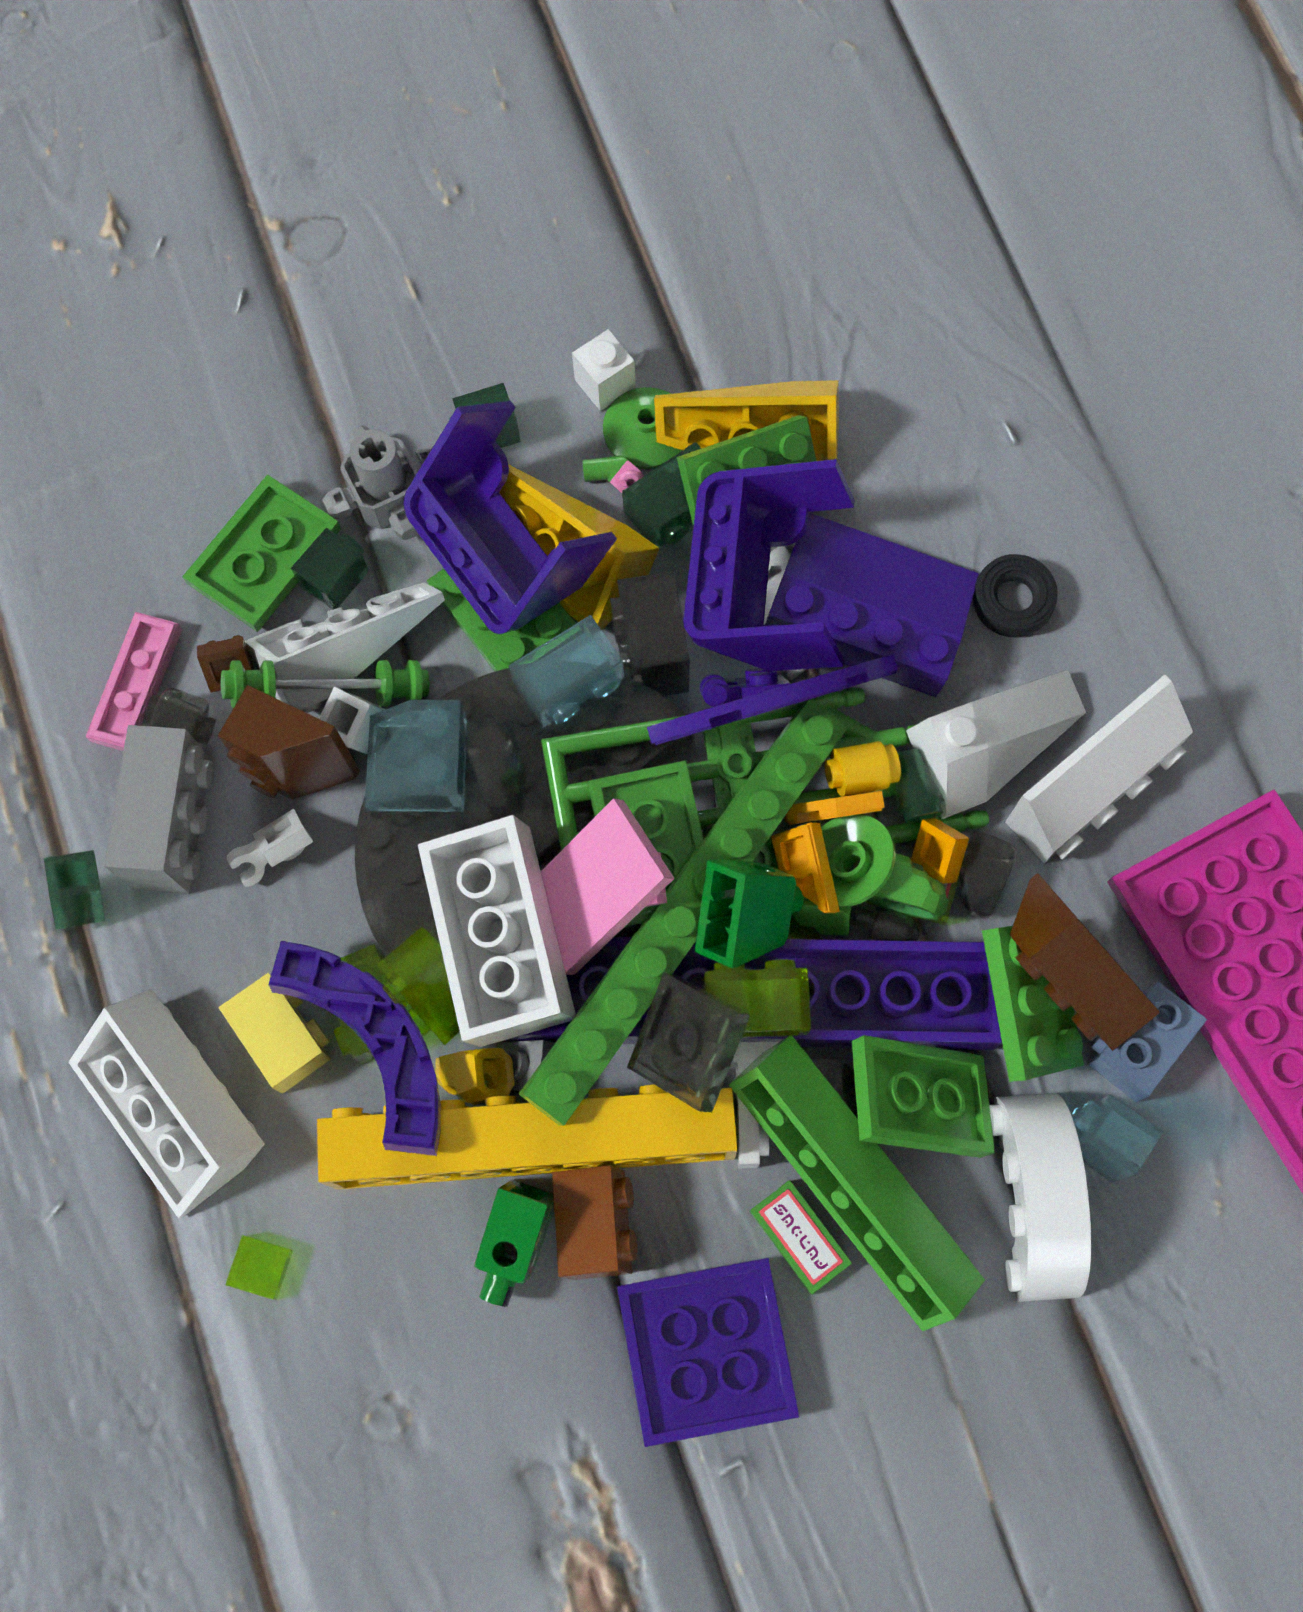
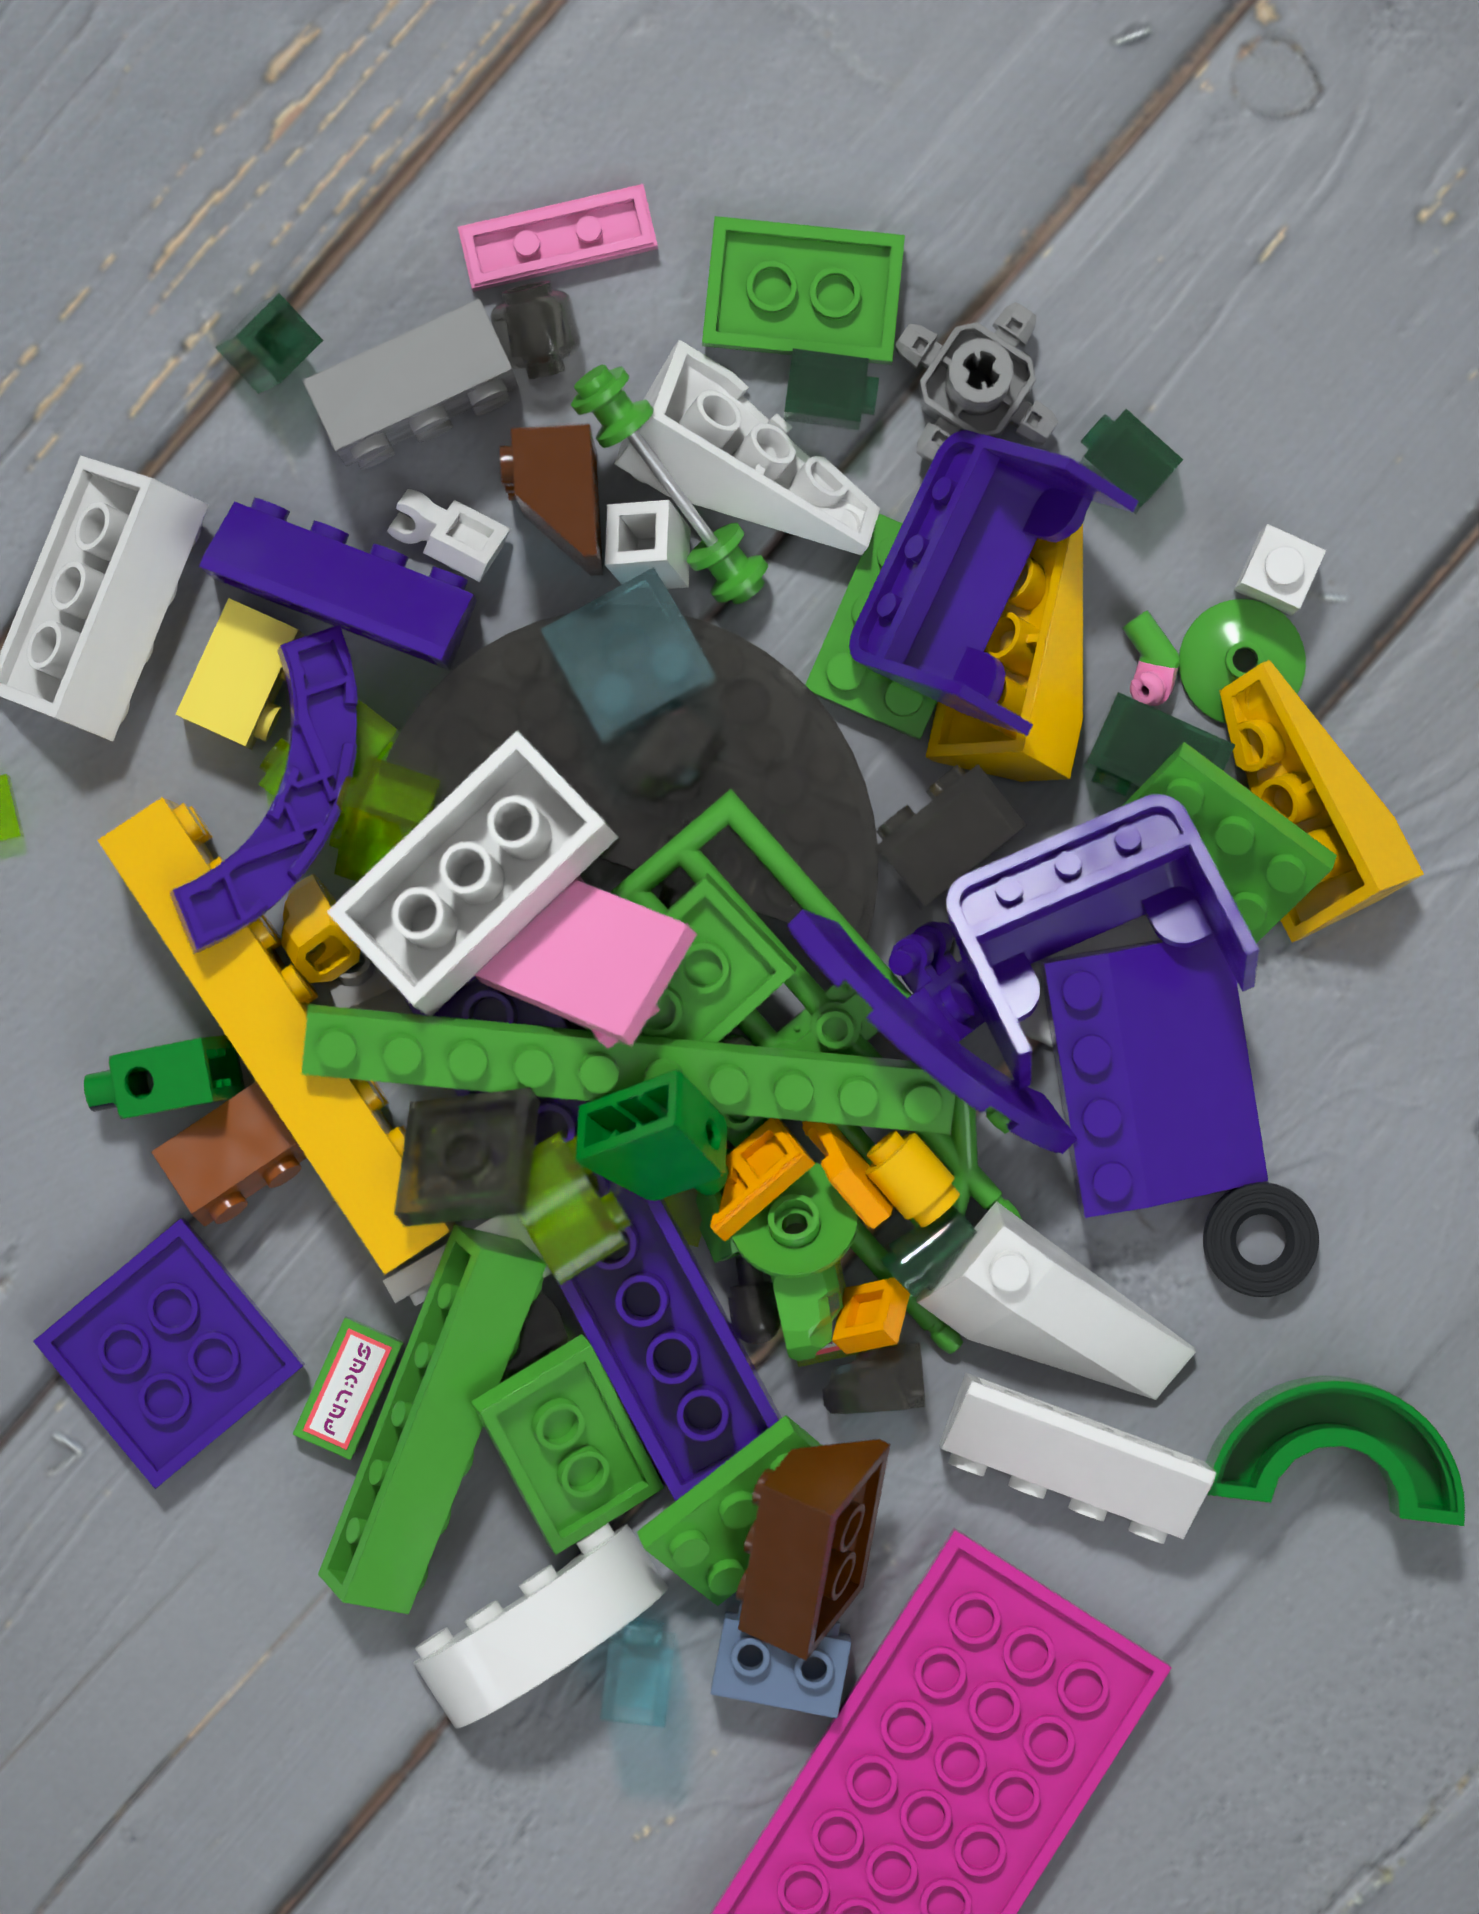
camera: 65 degrees right, 15 degrees up
reddish brown tile [197,635,255,693] -> none
clear light blue piece [508,615,624,728] -> none
none -> dark purple slope [199,497,477,671]
none -> green brick [1206,1376,1465,1526]

